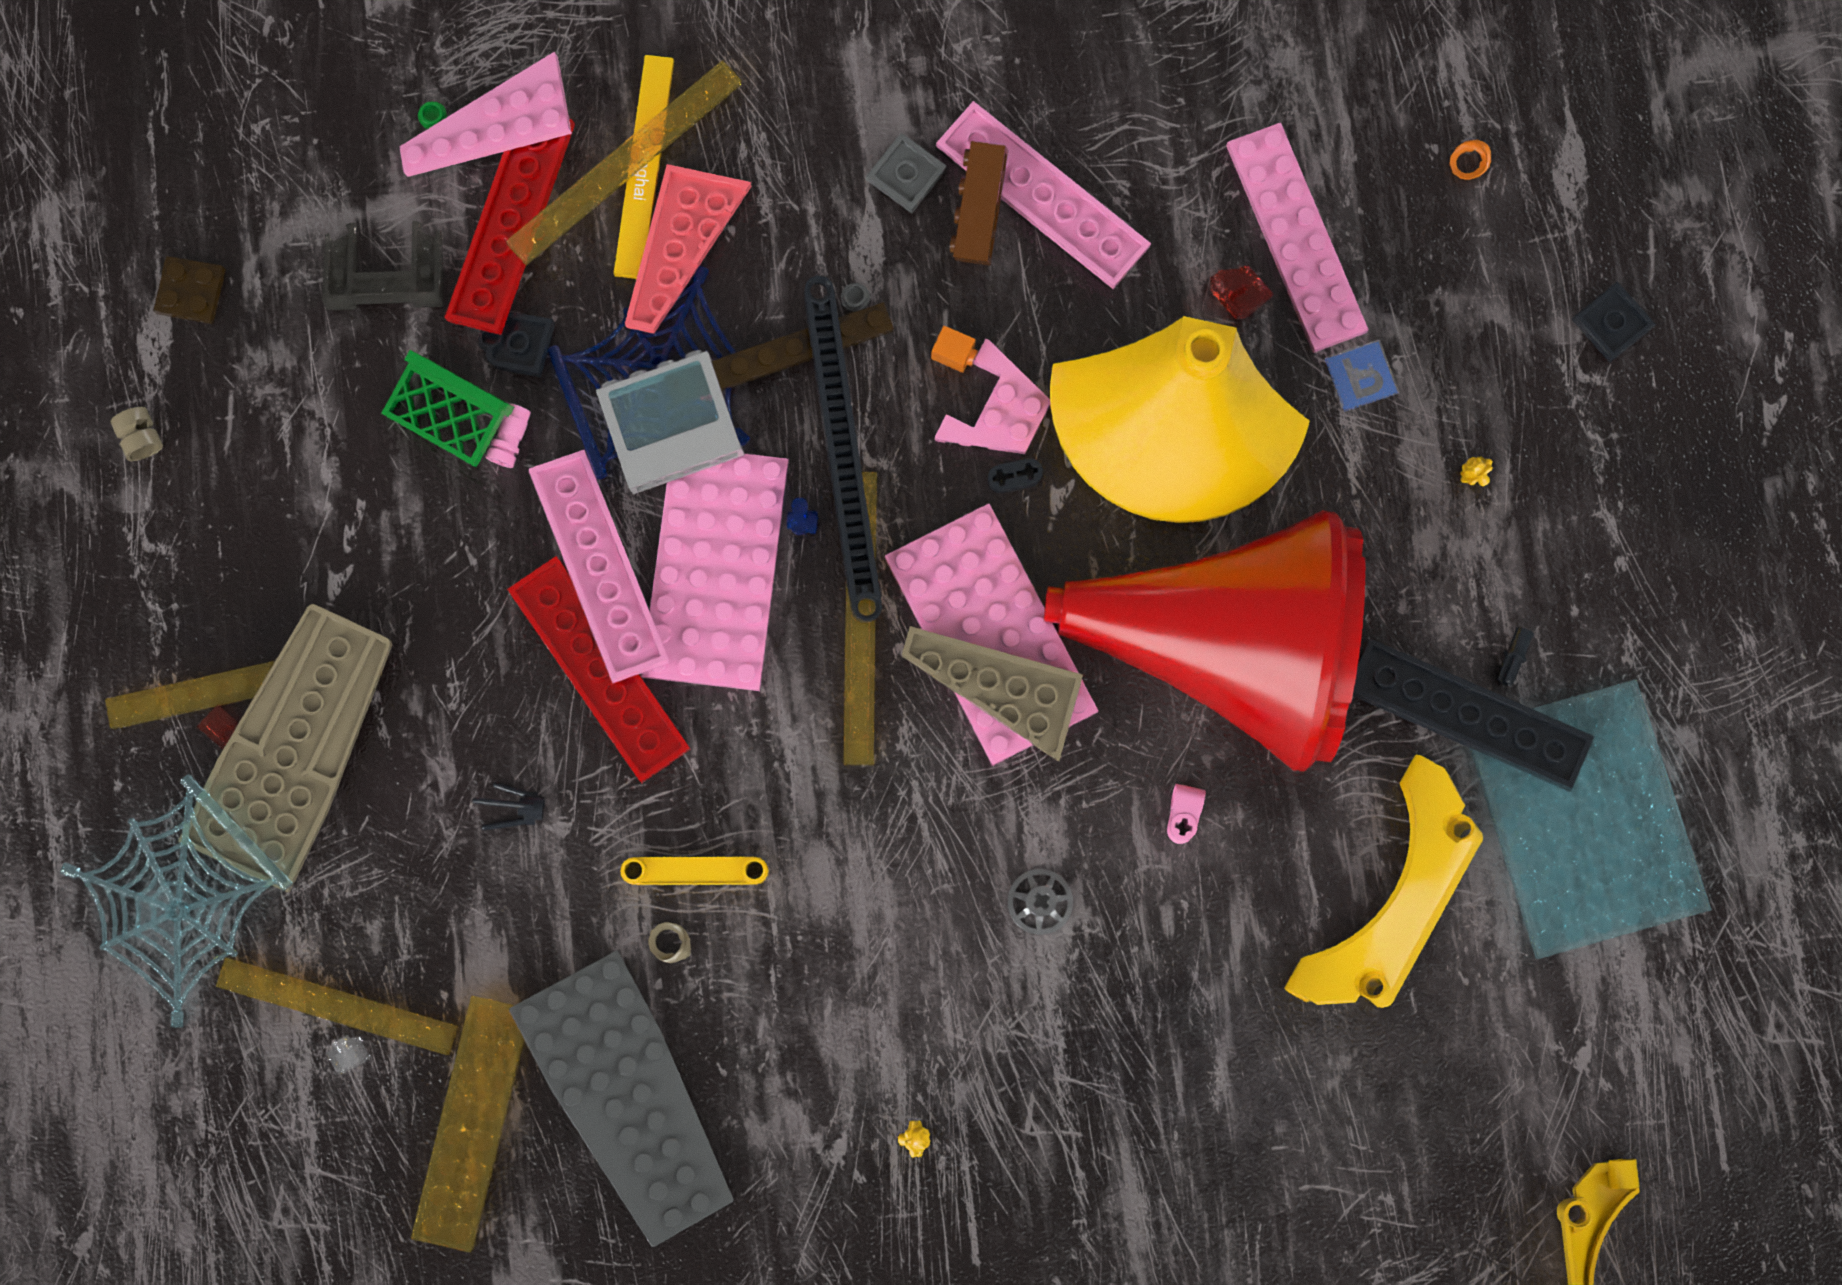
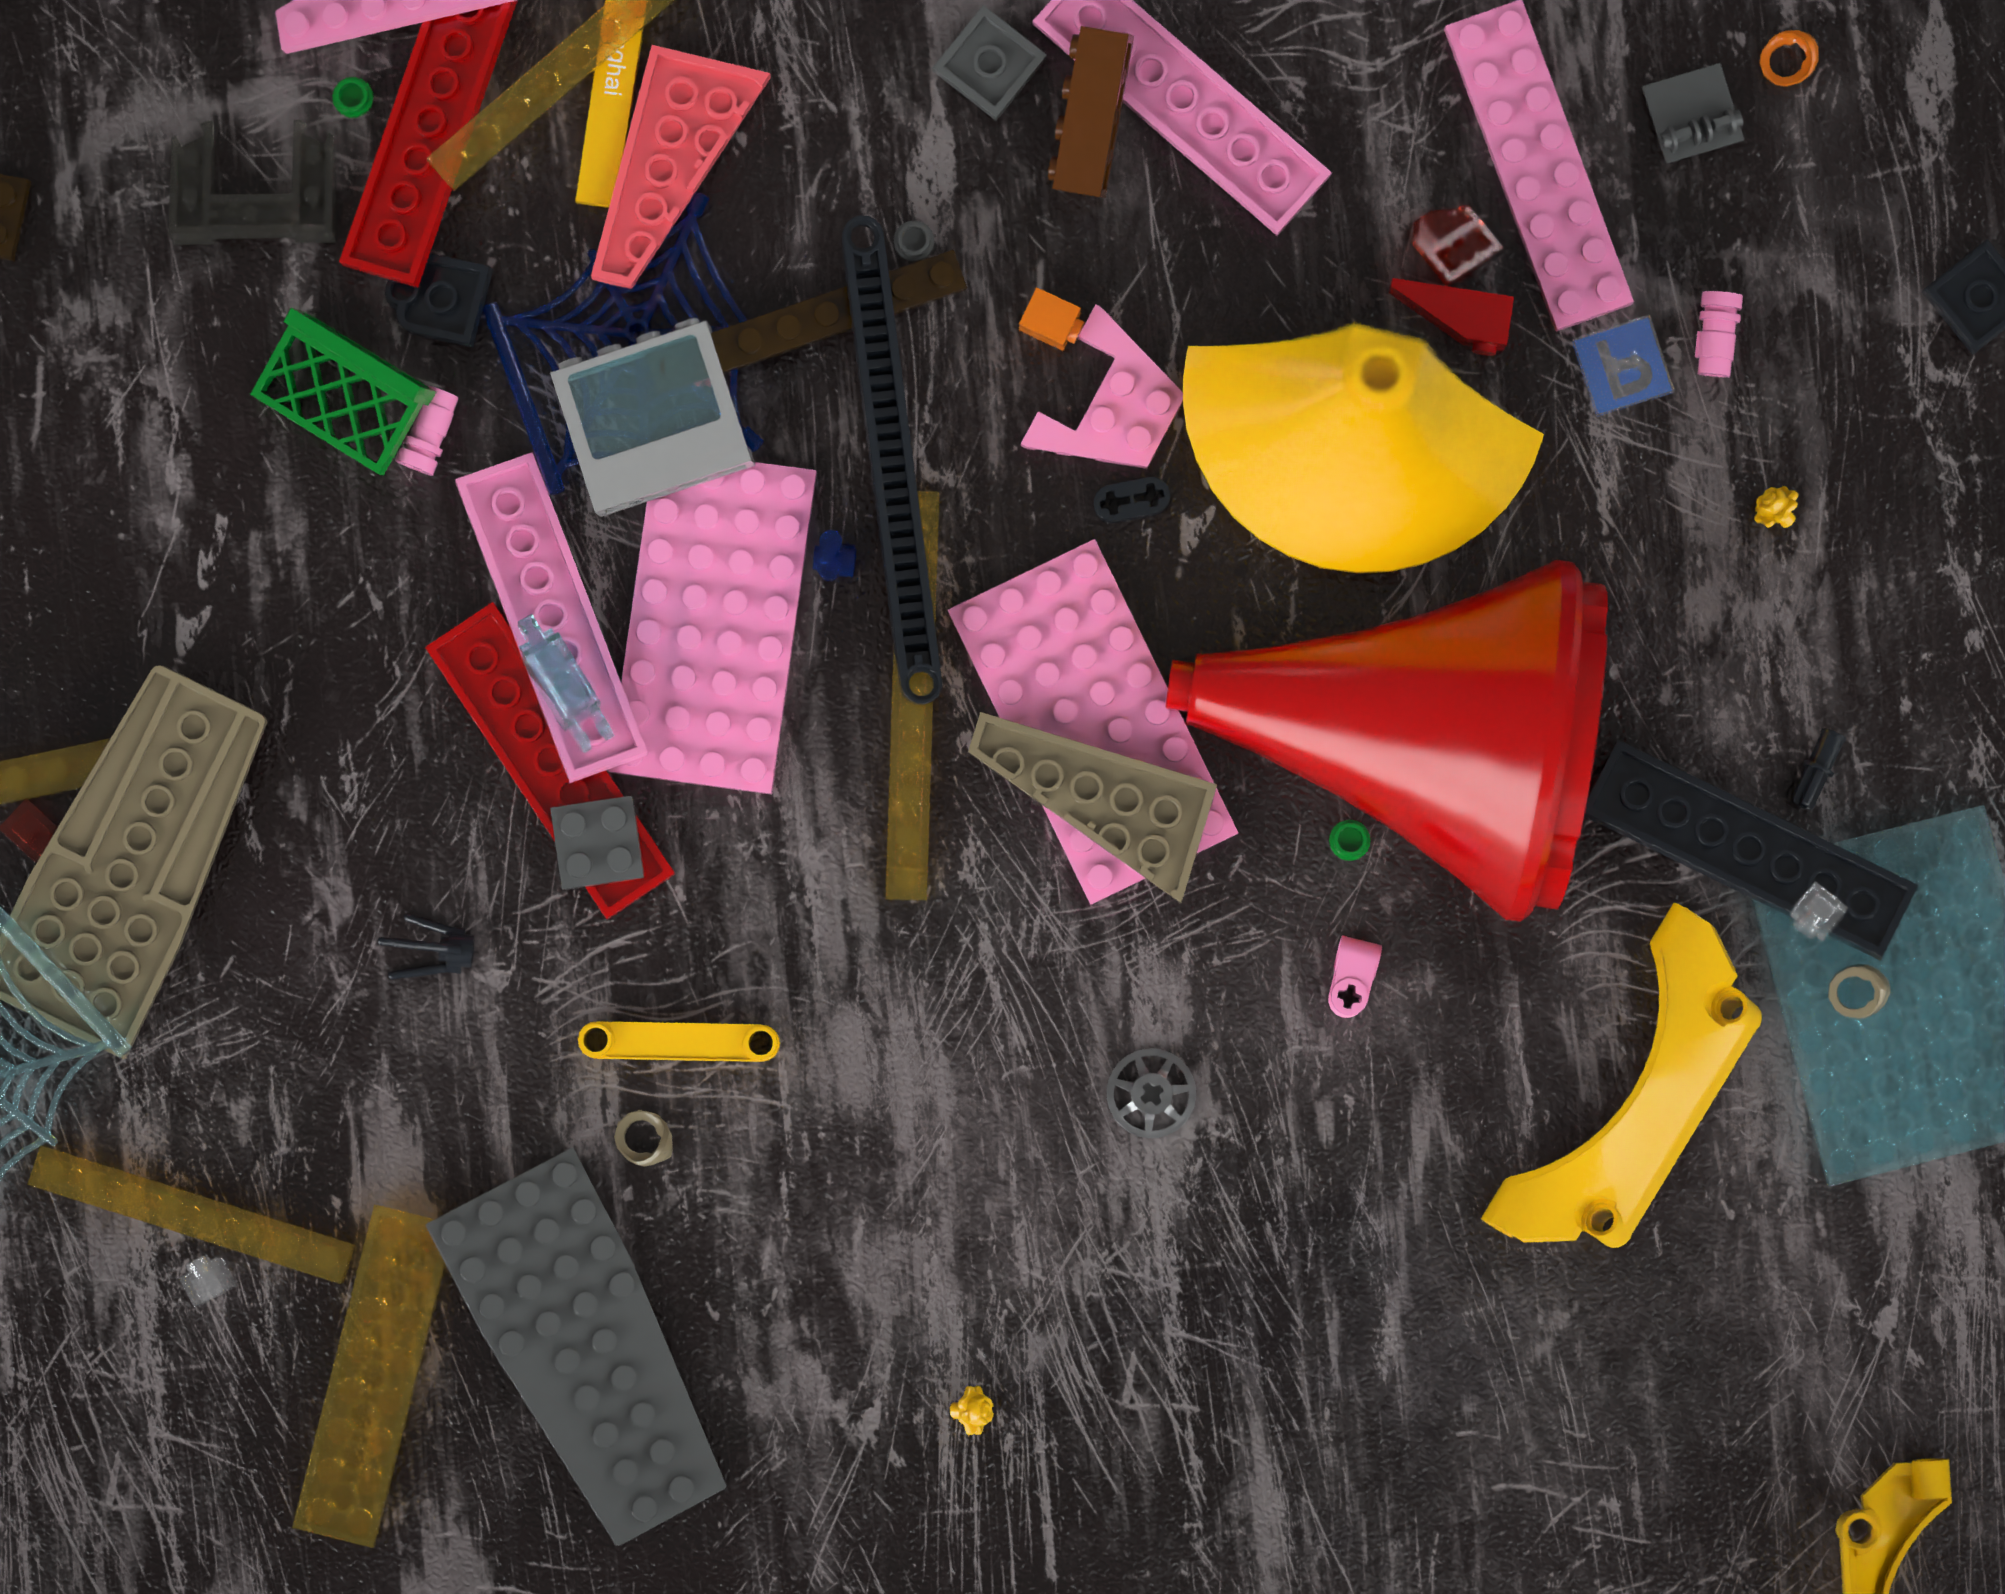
camera: 10 degrees right, 5 degrees up
none -> green plate [332,77,374,118]
none -> clear light blue hinge [517,614,614,753]
none -> dark grey plate [550,796,645,890]
none -> green plate [1329,820,1370,861]
none -> red slope [1388,278,1514,356]
none -> dark grey hinge [1642,63,1744,164]
none -> bright pink axle [1695,291,1743,377]
none -> clear plate [1790,881,1848,942]
none -> dark tan piece [1828,964,1891,1019]

